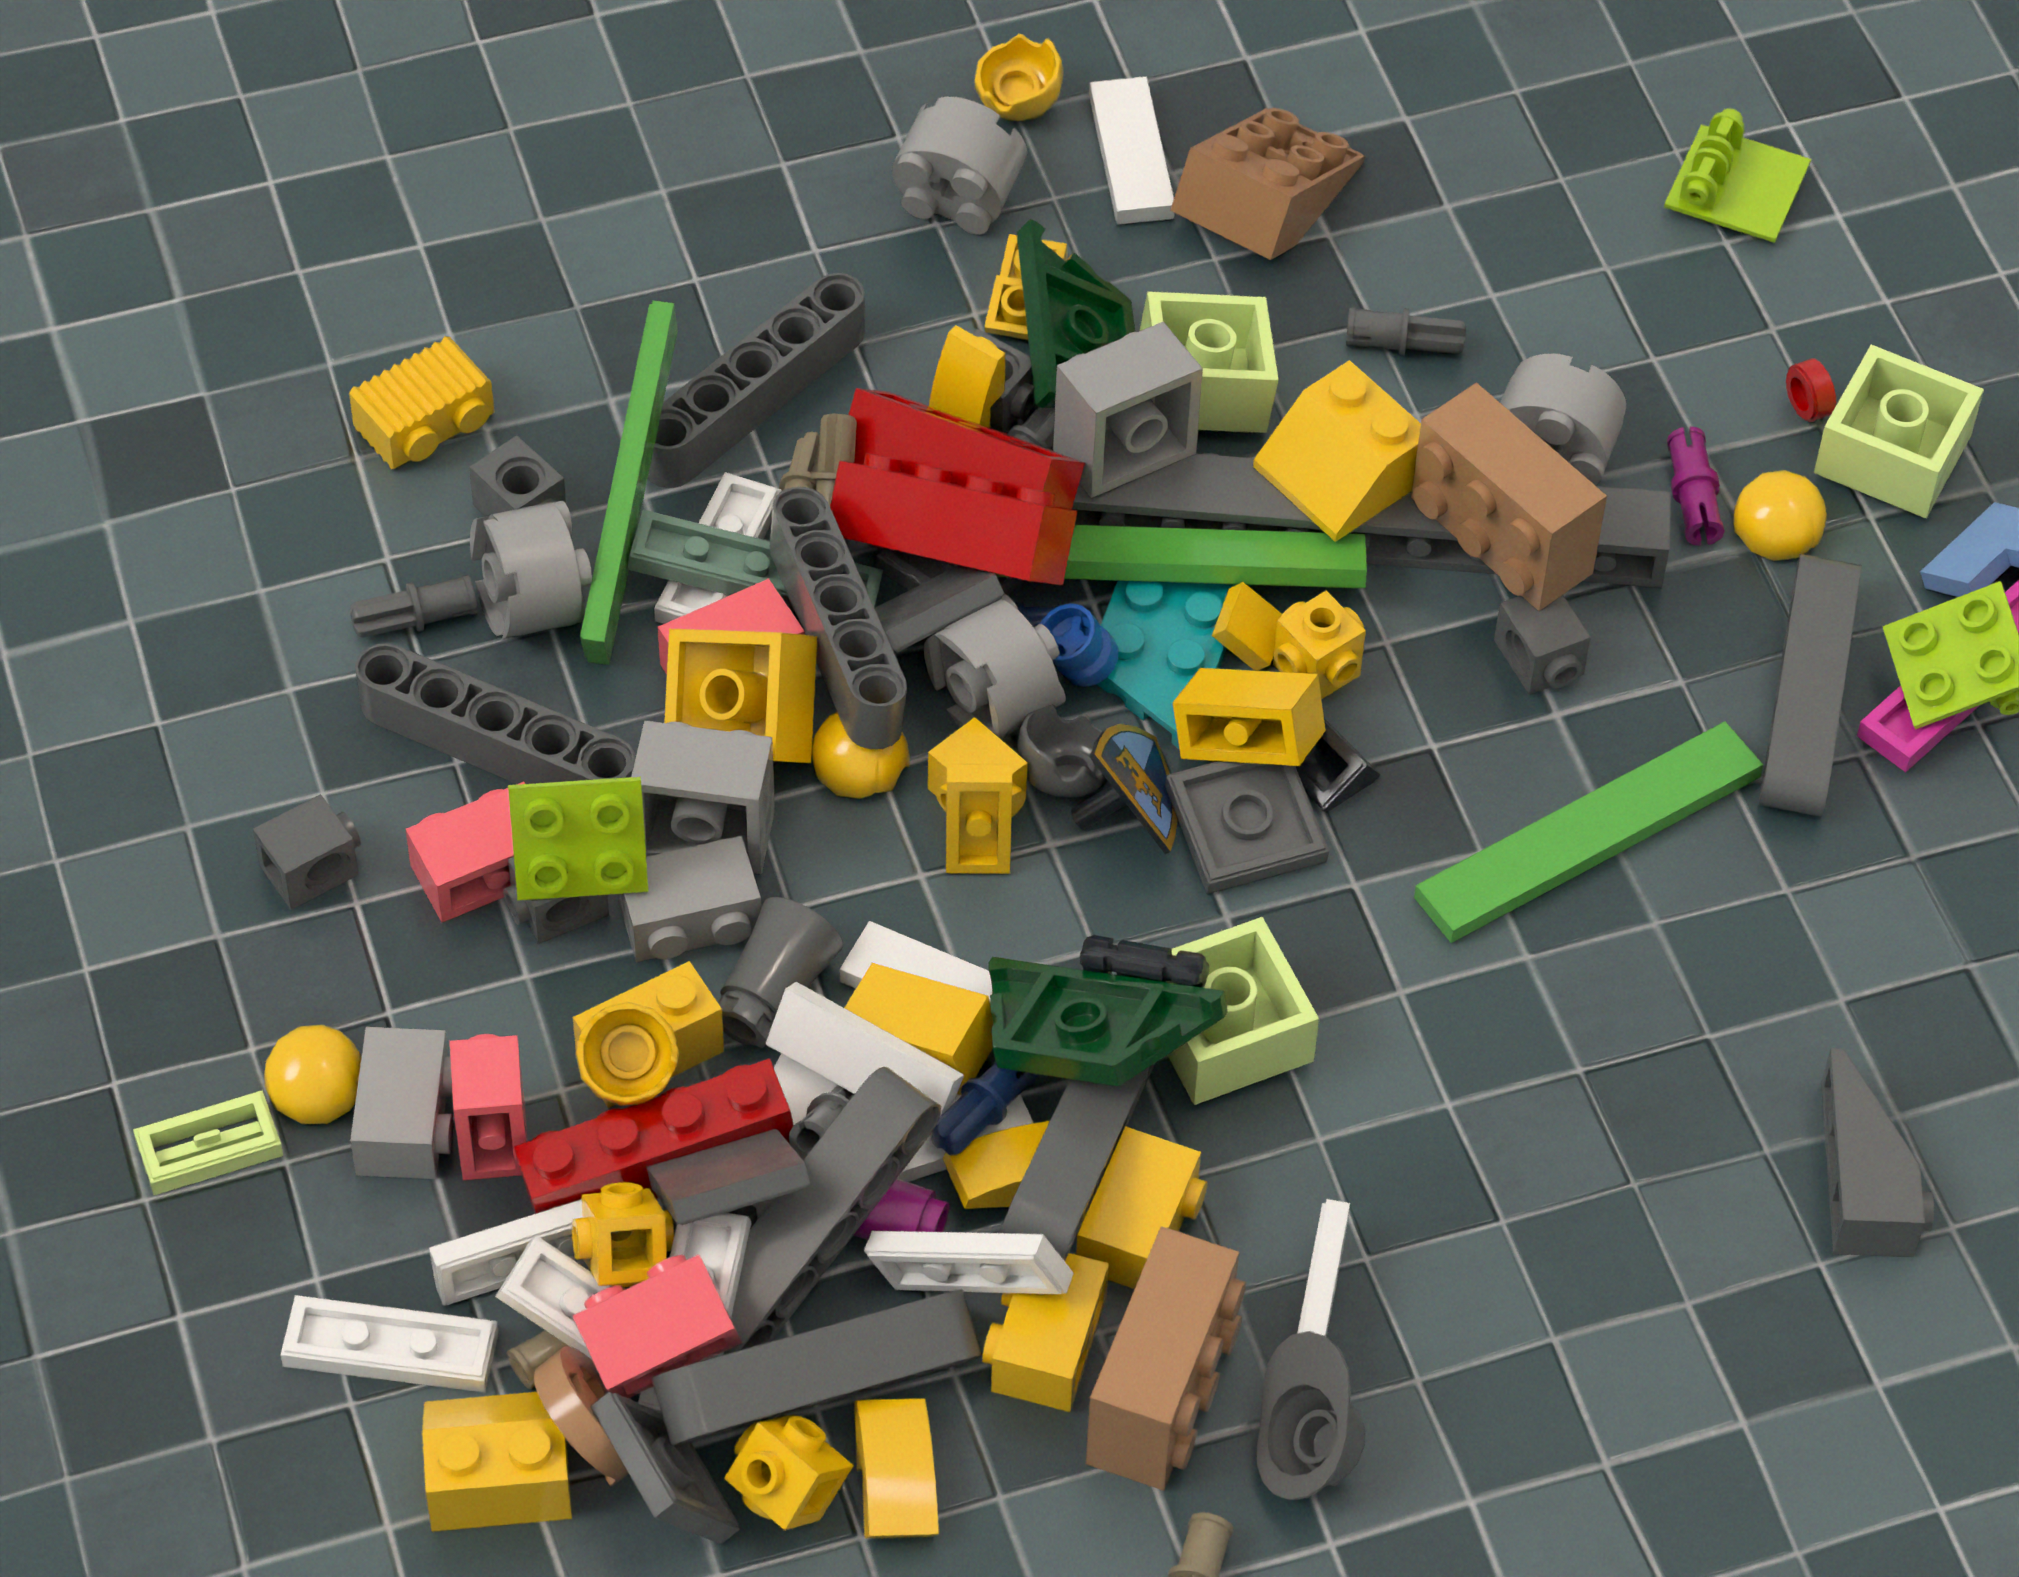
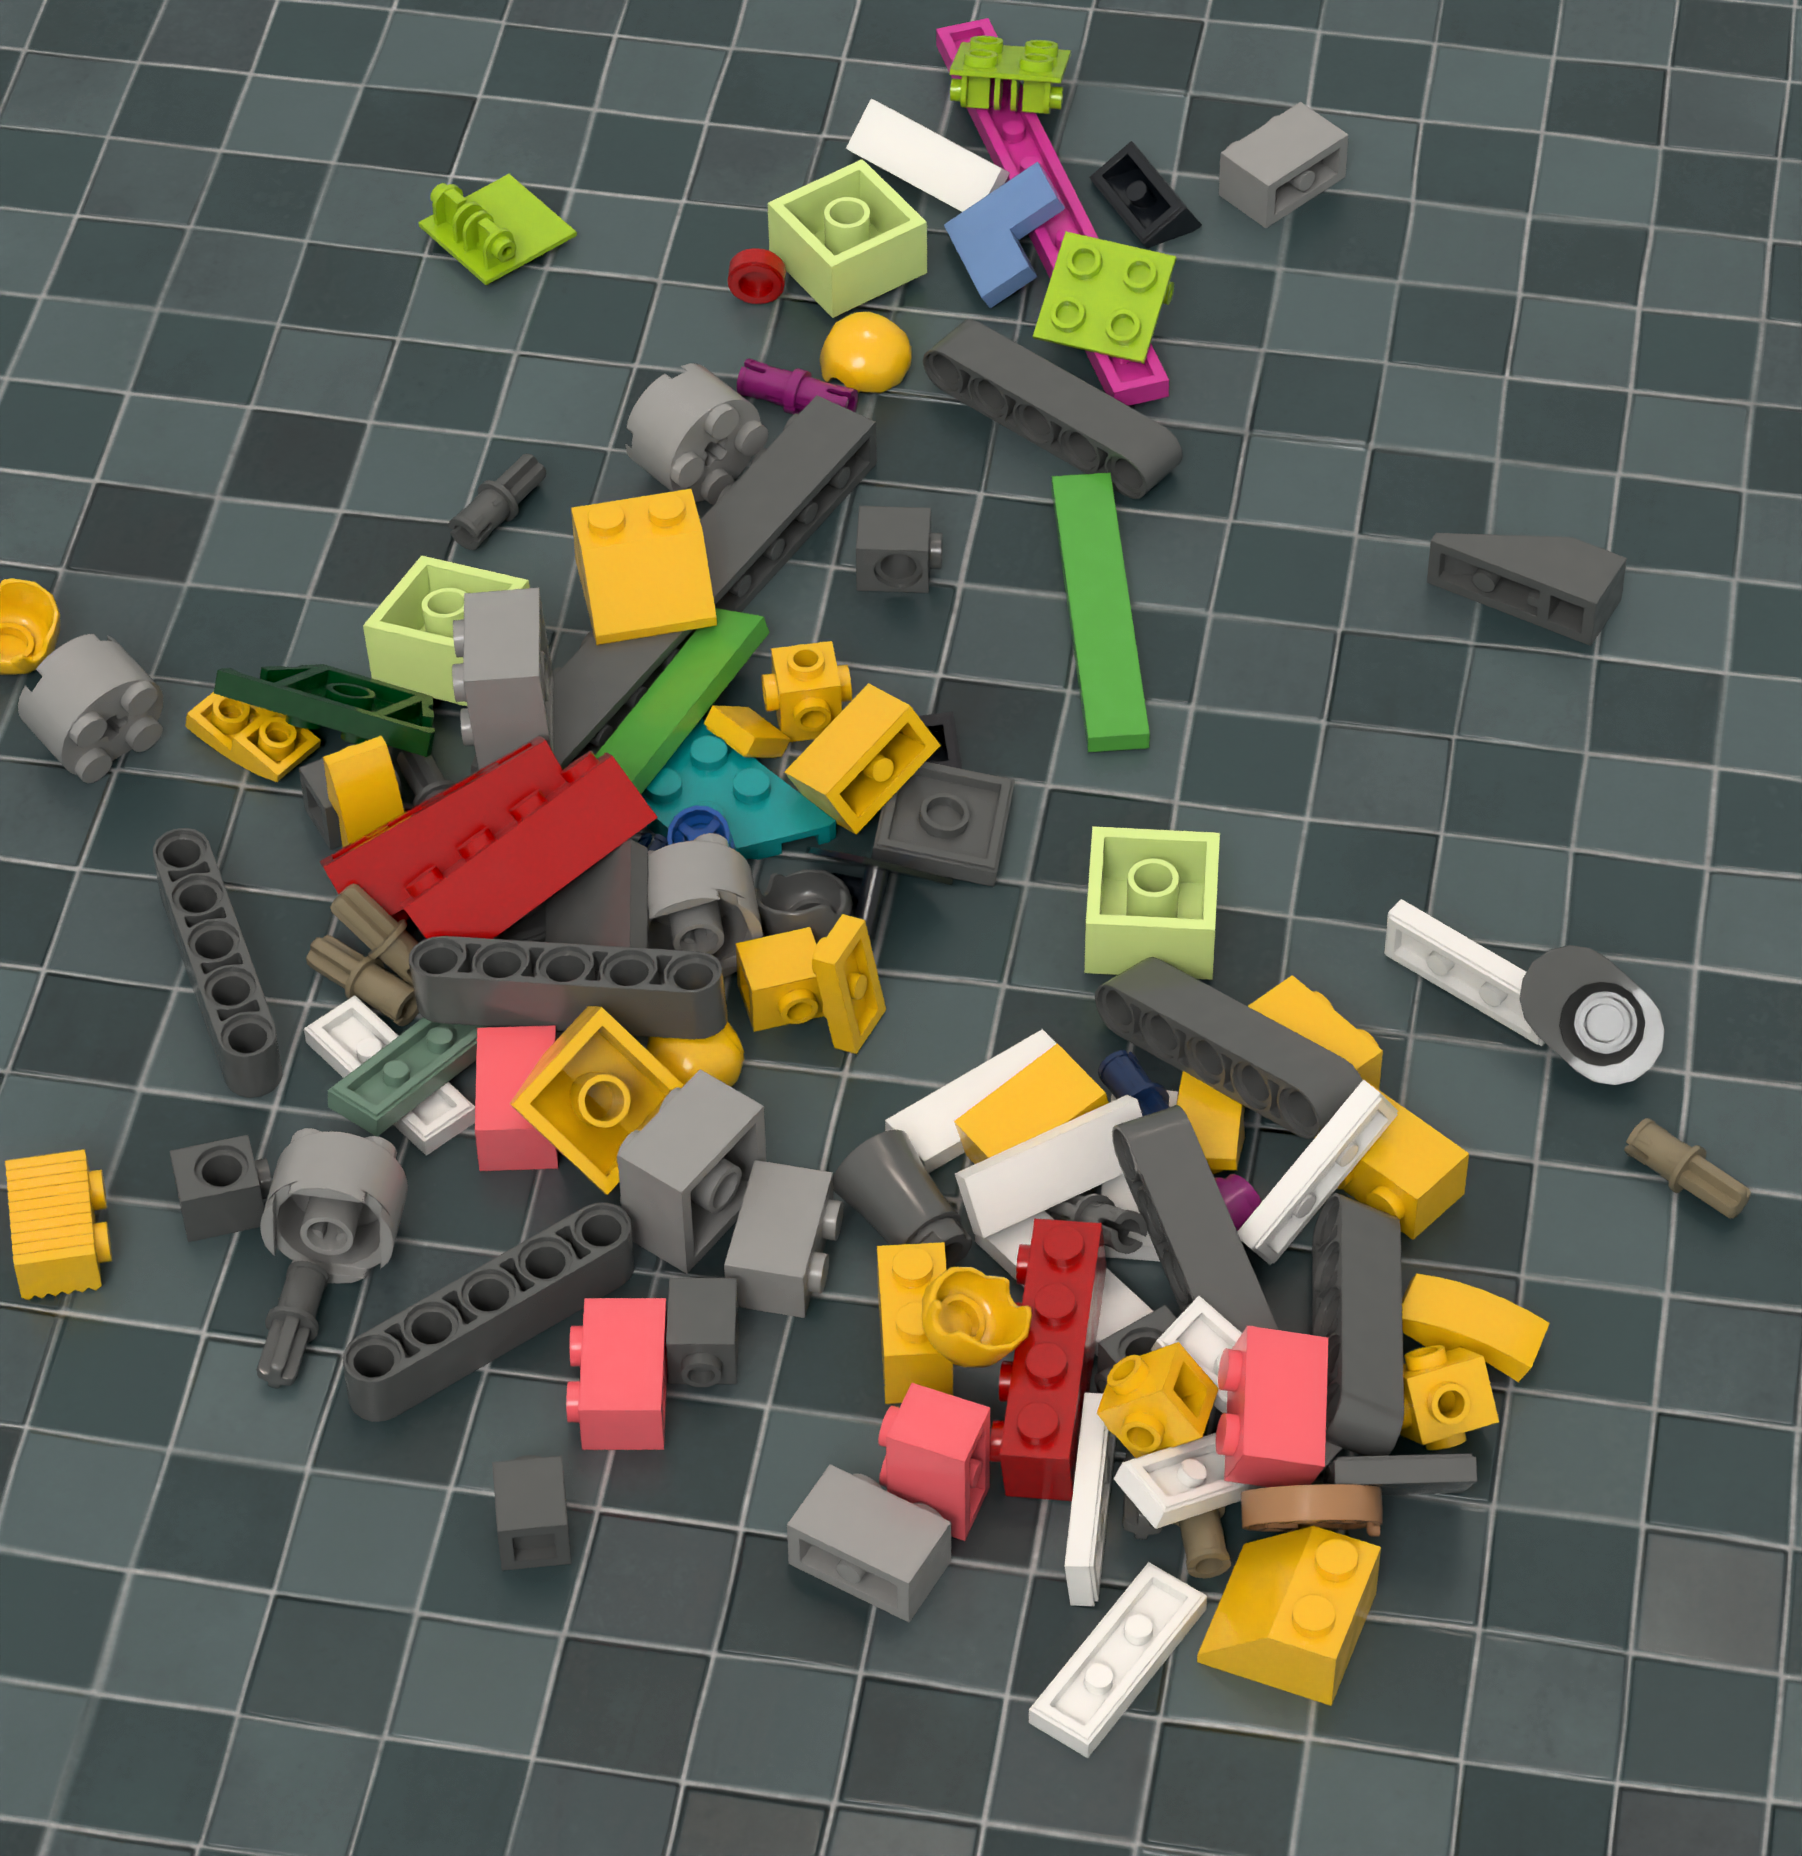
camera: 60 degrees left, 5 degrees down
yellowish green tile [133,1090,283,1196] -> none
yellow hair [264,1025,362,1124] -> none
lime hinge [508,777,649,901] -> none
bright green tile [580,300,678,665] -> none
dark grey tile [647,1129,810,1226] -> none
dark green wing [988,957,1228,1087] -> none
black axle [1079,935,1209,988] -> none
medium nougat brick [1086,1226,1246,1491] -> none
white tile [1089,77,1175,224] -> none
medium nougat slope [1170,108,1365,260] -> none
medium nougat brick [1411,382,1607,611] -> none

